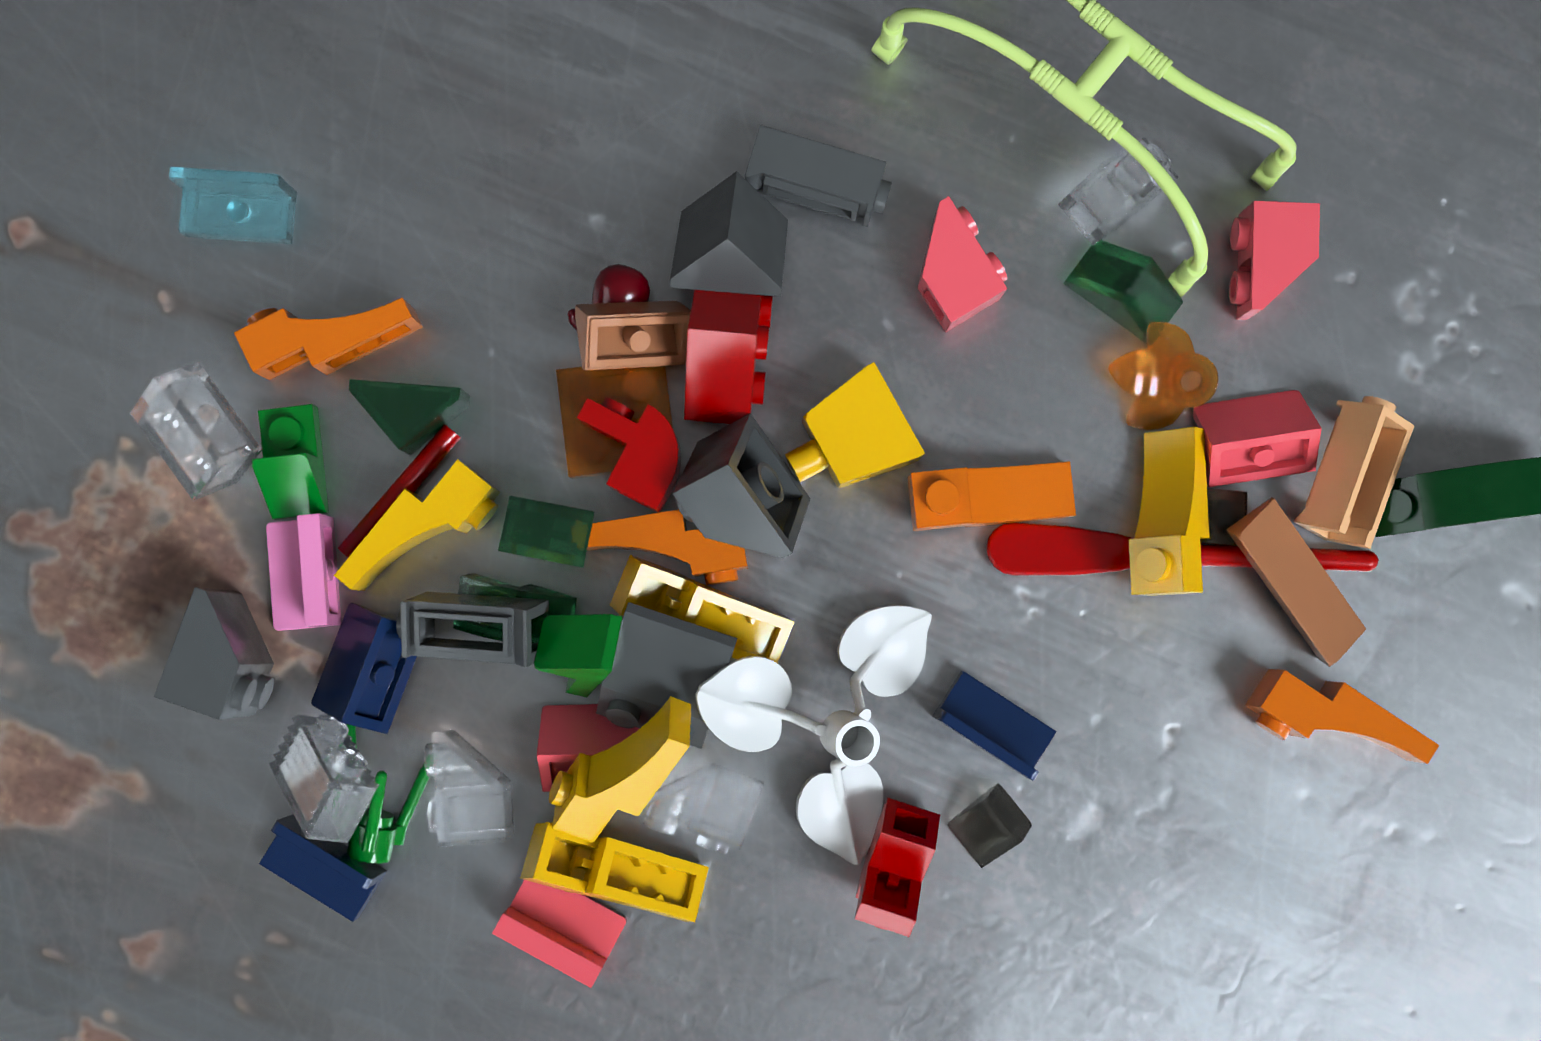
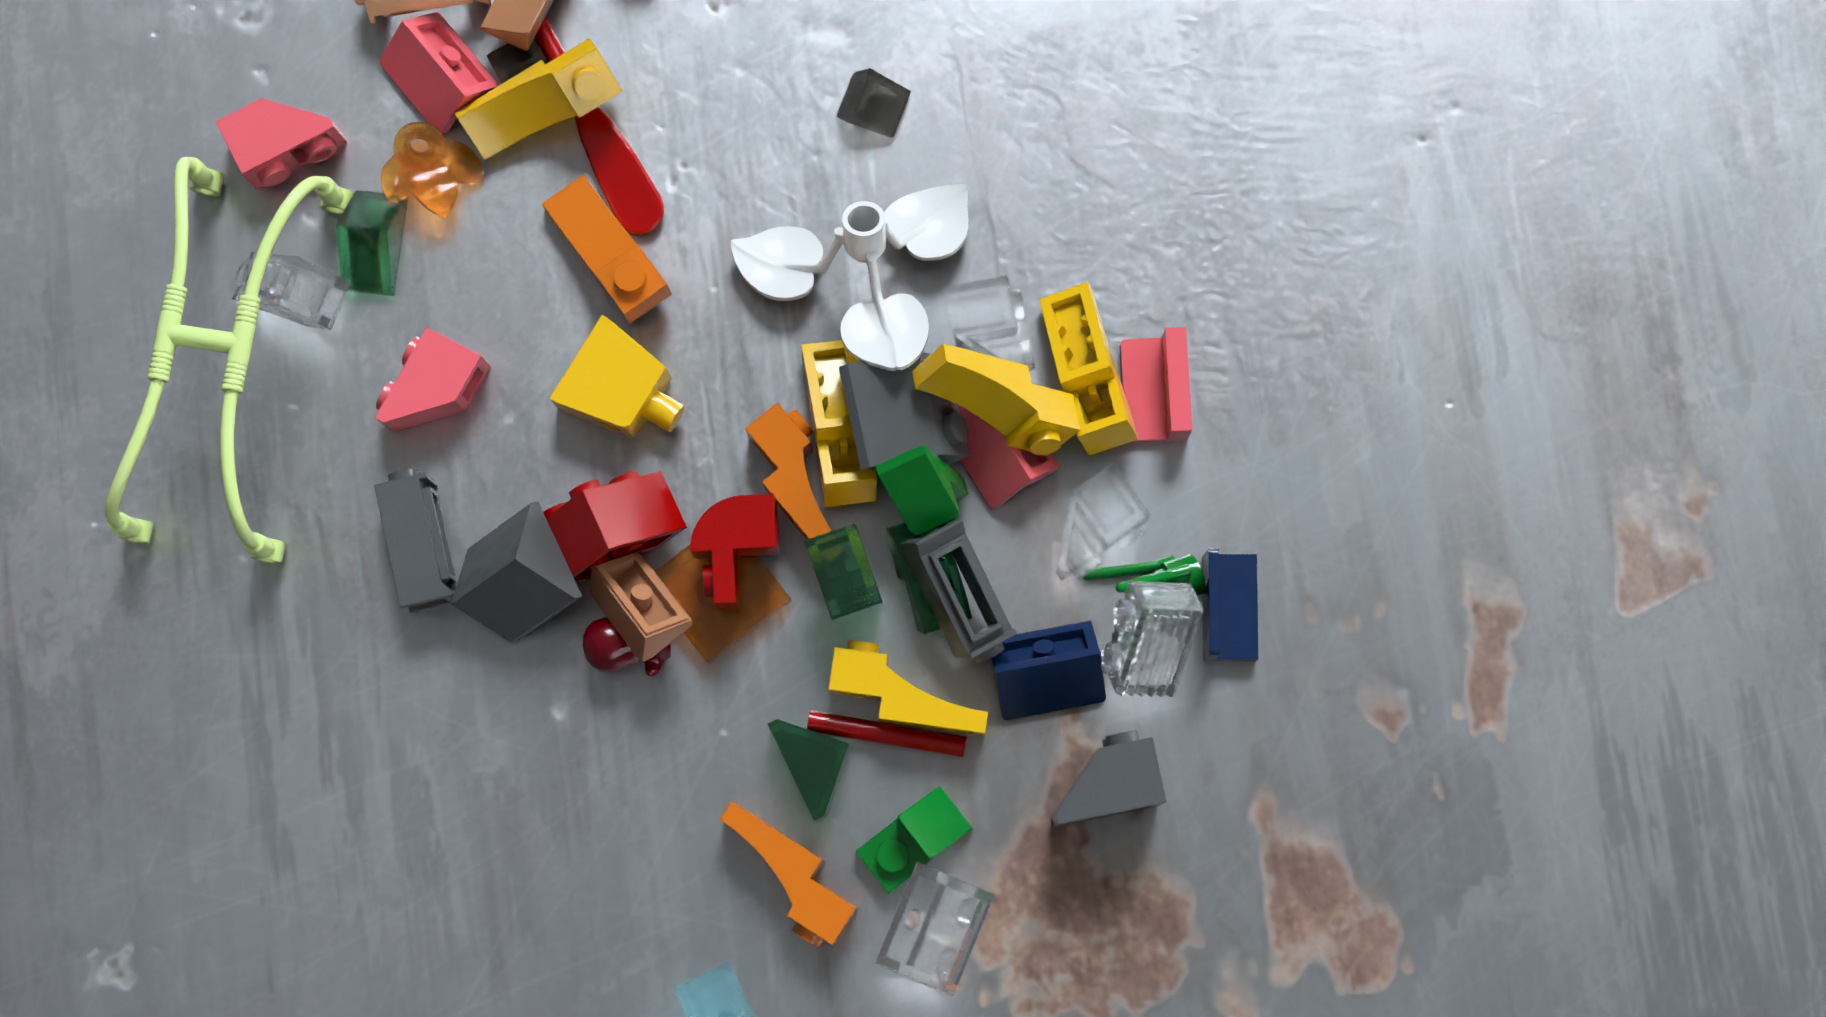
camera: 115 degrees left, 5 degrees down
bright pink panel [266,513,342,631] -> none
dark grey slope [672,413,811,558] -> none
red brick [855,797,940,937] -> none
dark blue panel [932,671,1057,781] -> none

